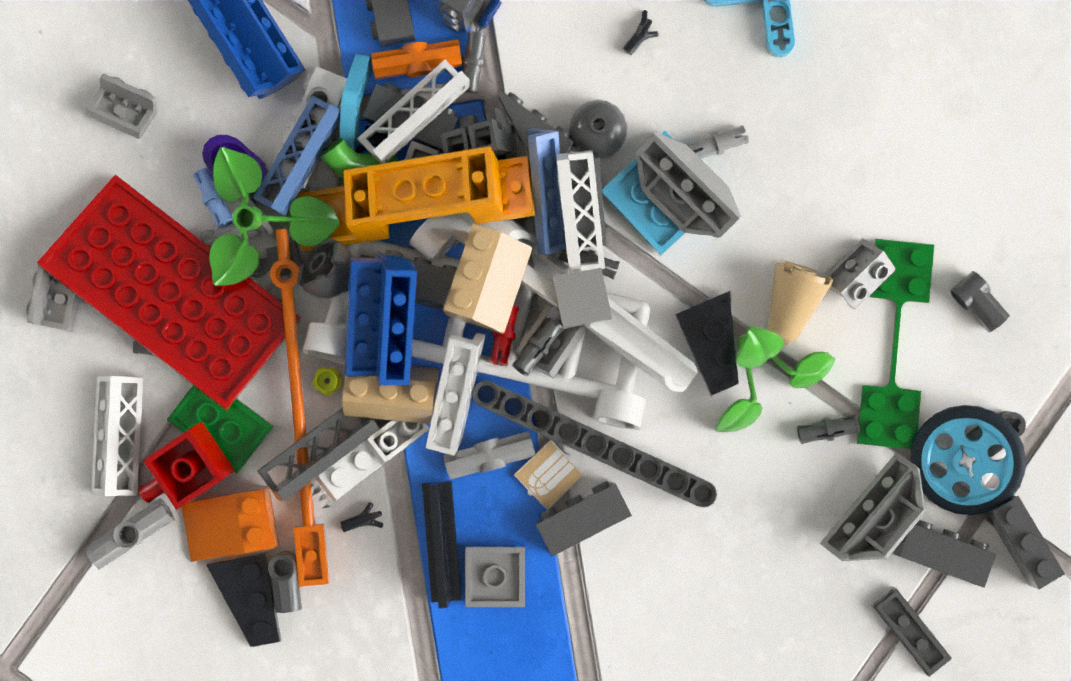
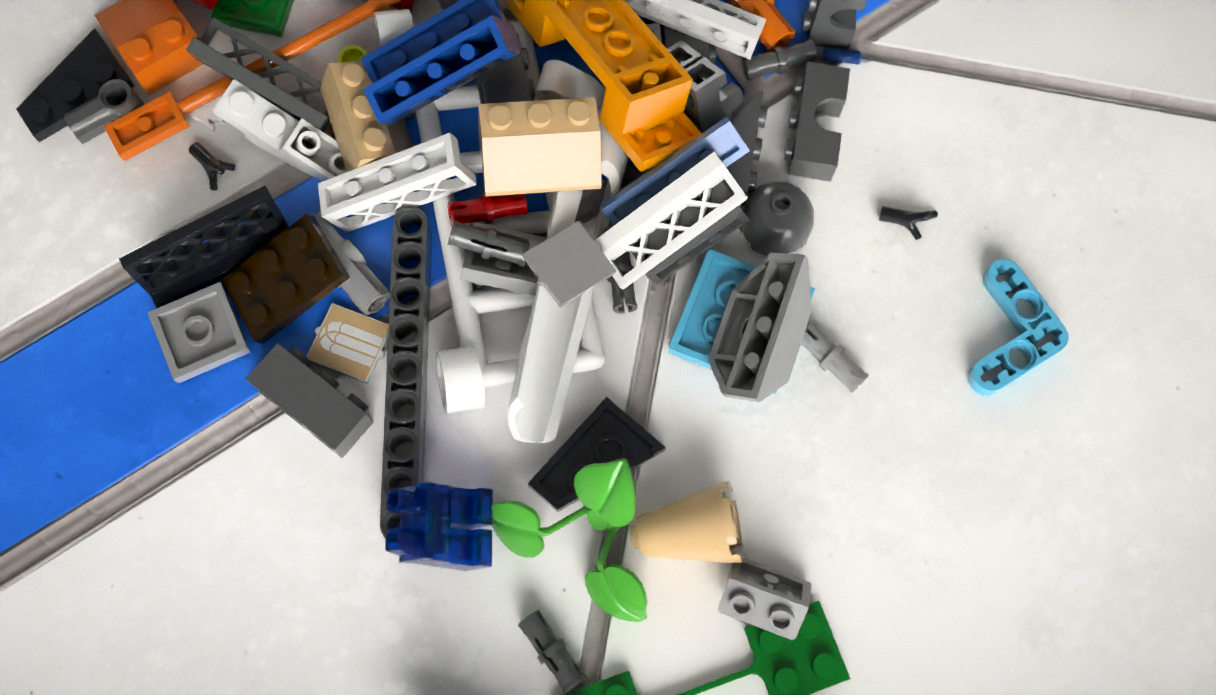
camera: 60 degrees right, 15 degrees down
none -> dark brown plate [221,213,350,344]
none -> clear blue hips [385,482,493,571]
none -> dark grey arch [783,62,850,182]

